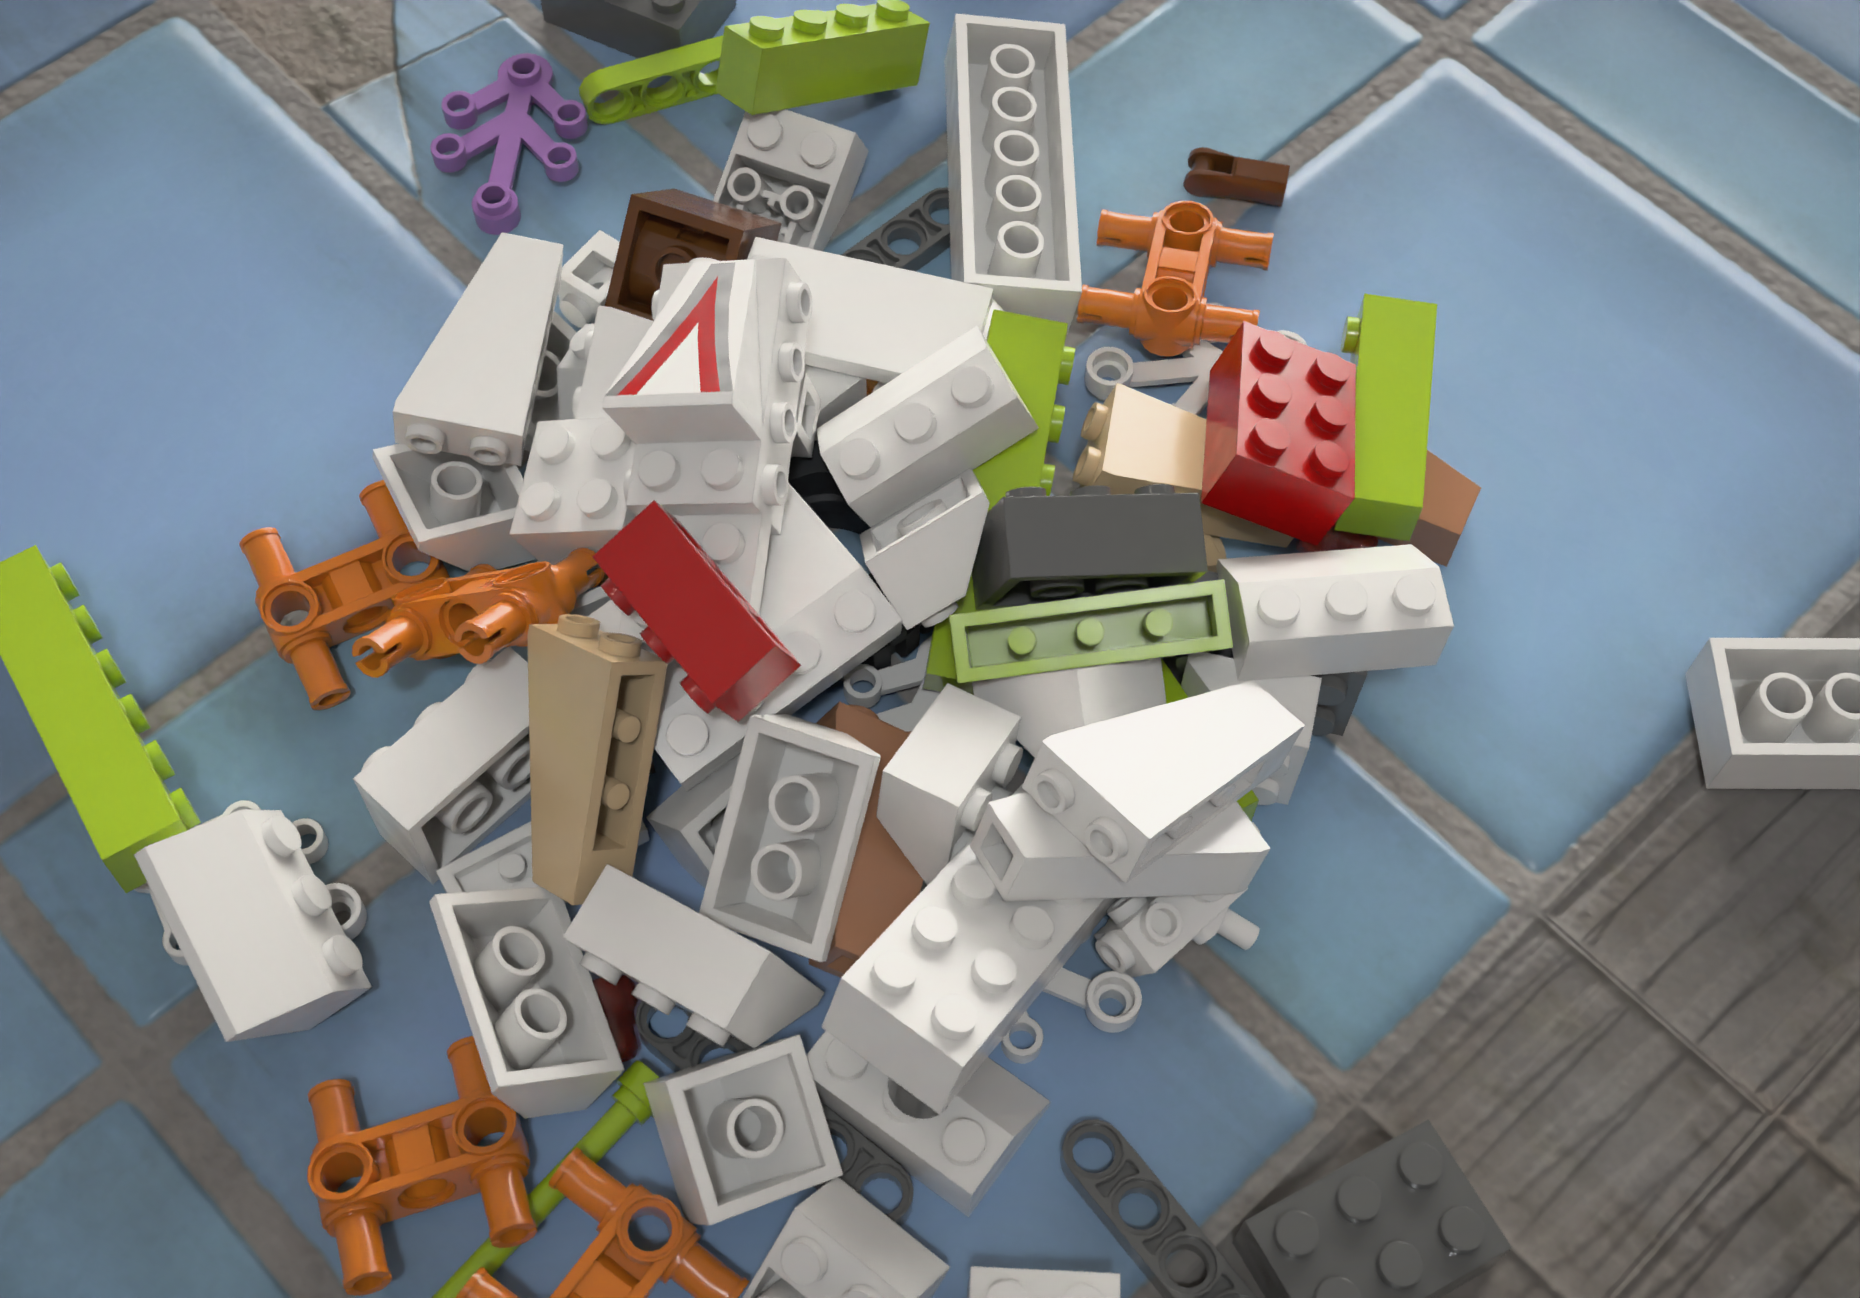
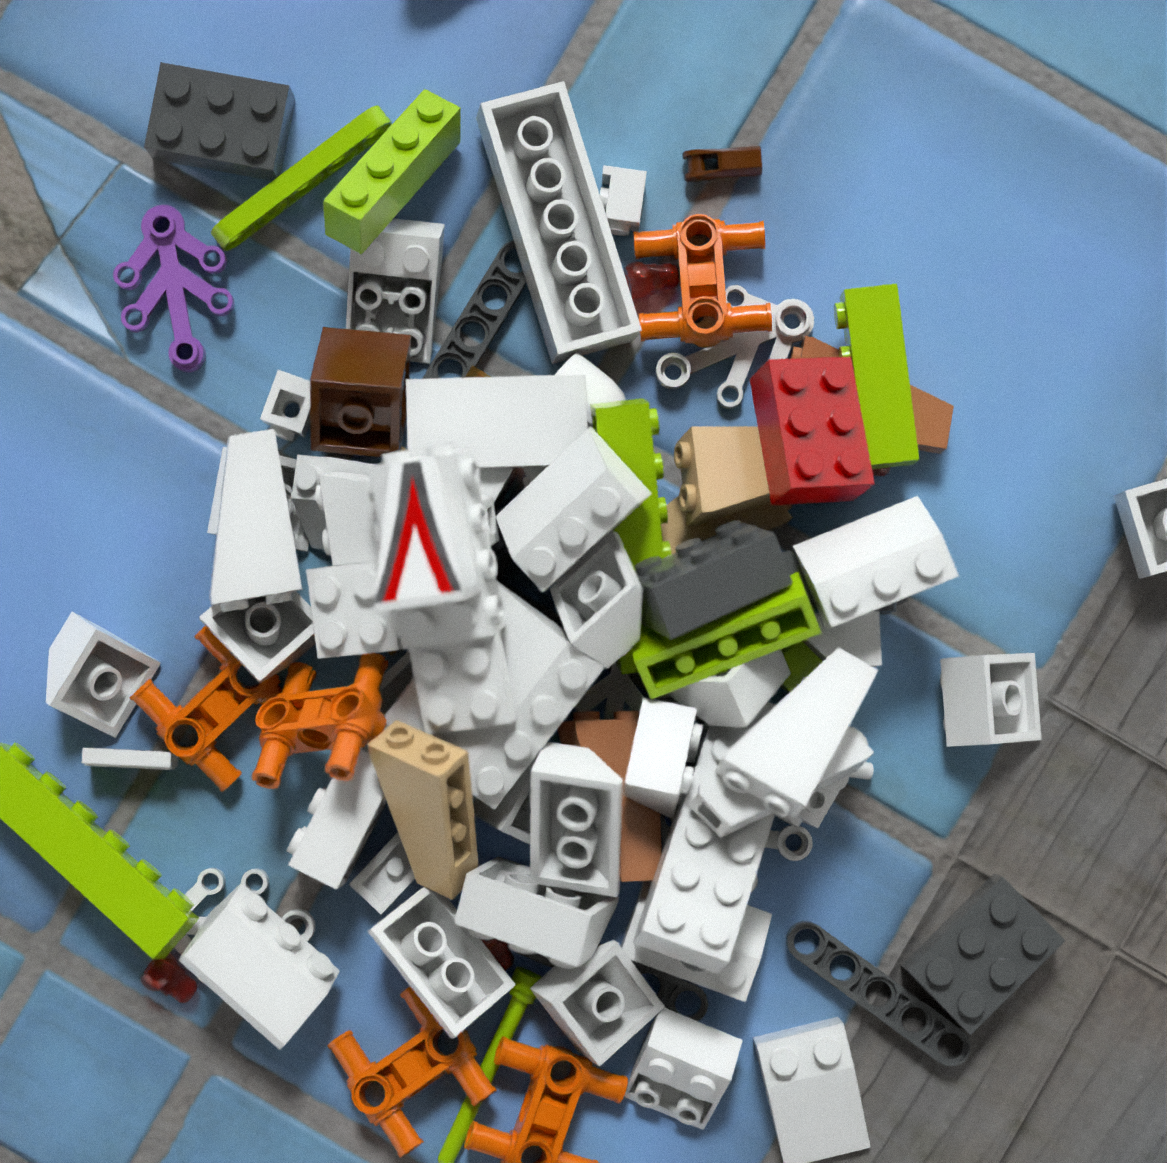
camera: 15 degrees left, 25 degrees up
red brick [592,500,801,722] -> none
none -> white slope [46,612,161,738]
none -> white tile [82,747,178,770]
none -> clear red piece [140,953,198,1003]
none -> white brick [600,165,647,236]
none -> clear red piece [623,261,679,303]
none -> white slope [940,653,1041,747]

